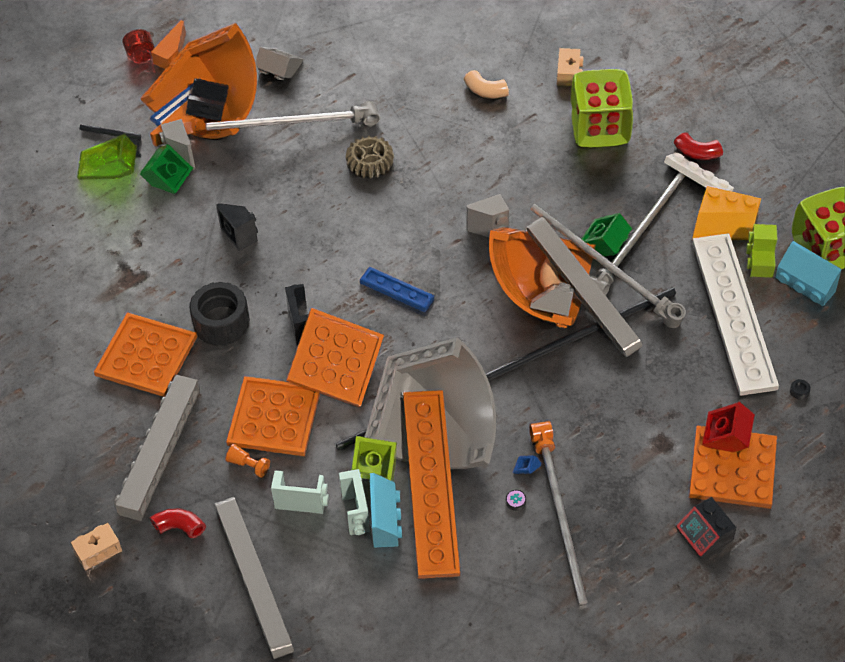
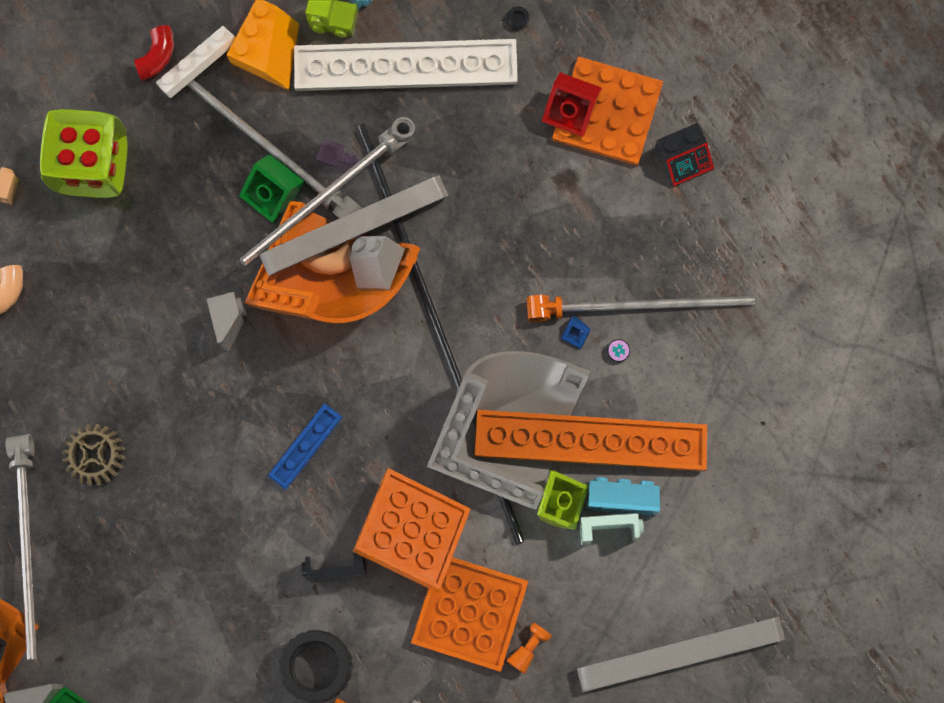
camera: 80 degrees left, 25 degrees up
black slope [216,203,258,251] -> none
light aqua panel [271,471,329,514] -> none
none -> clear purple plate [316,139,359,168]

